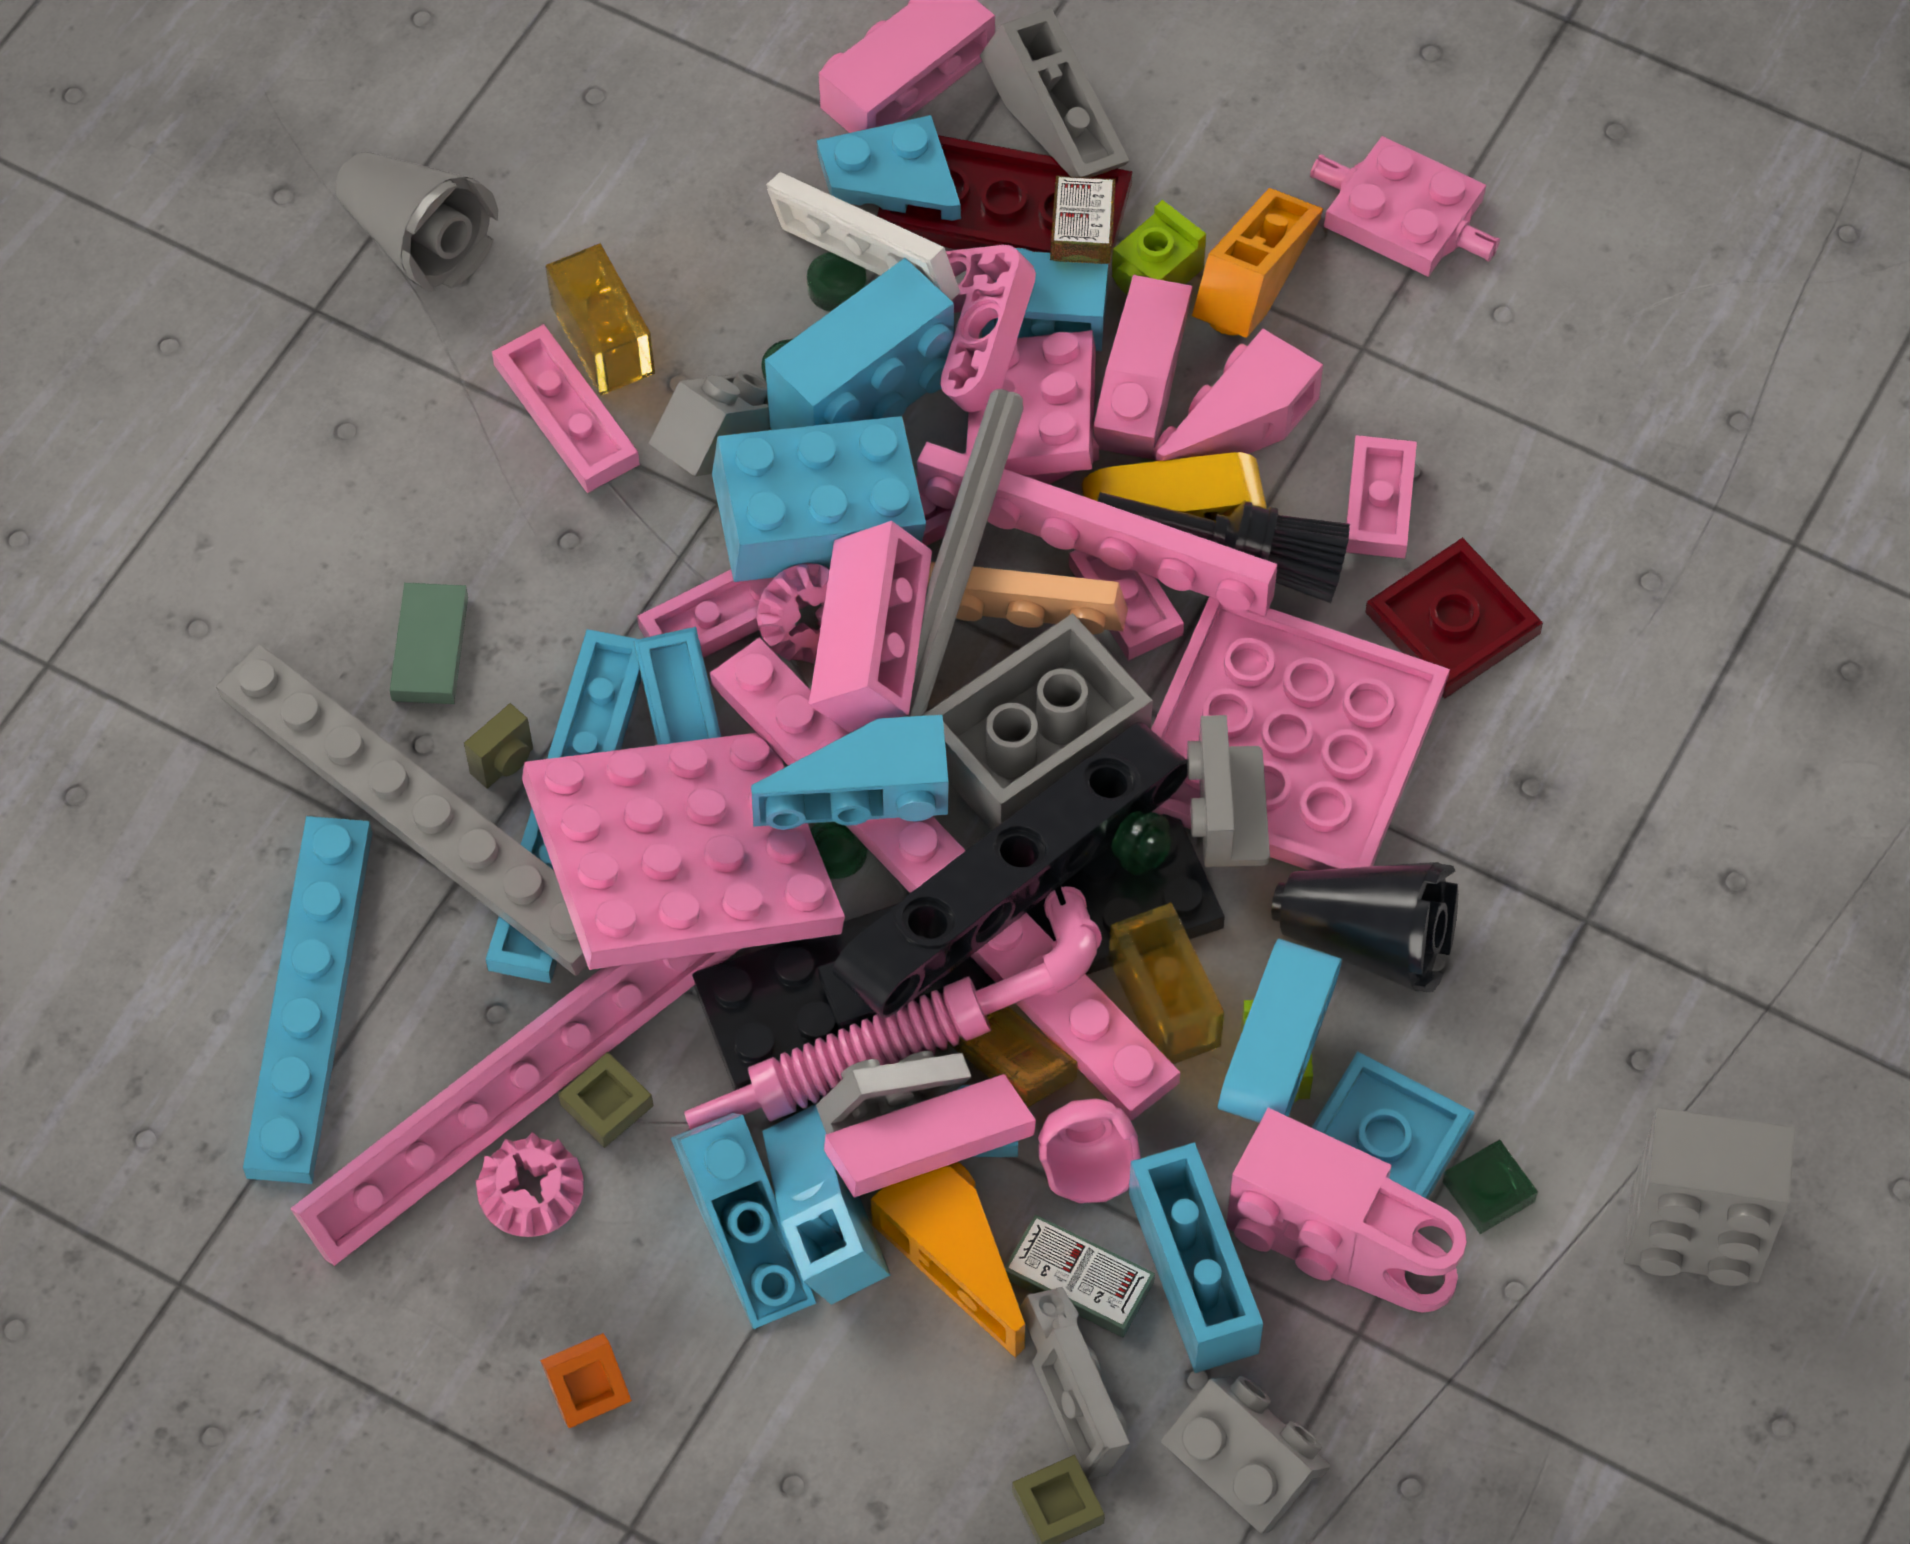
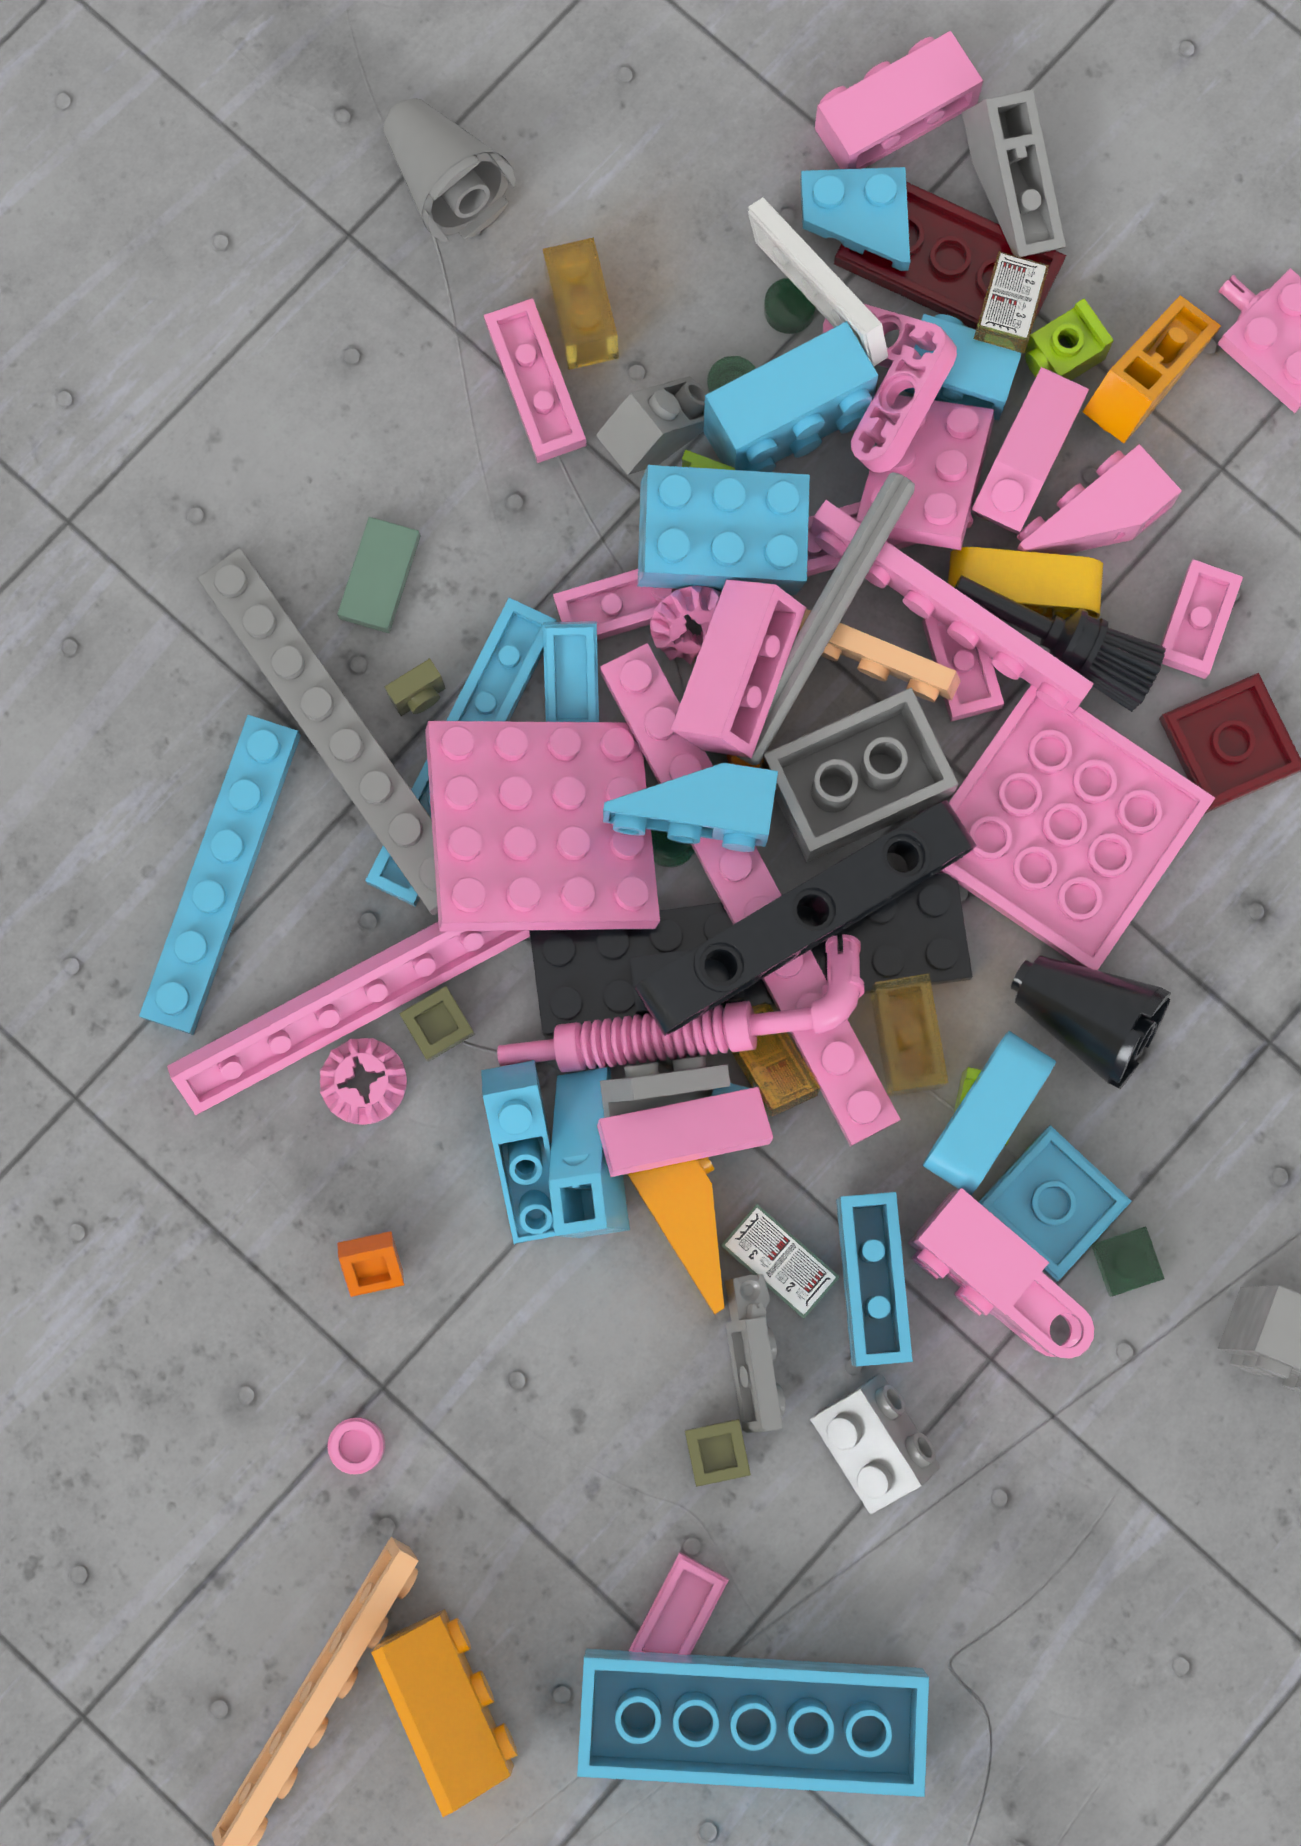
camera: 15 degrees right, 20 degrees up
bright pink hair [1038,1098,1141,1204] -> none
clear green plate [1112,811,1171,875] -> none
light grey bracket [1187,715,1270,867] -> none

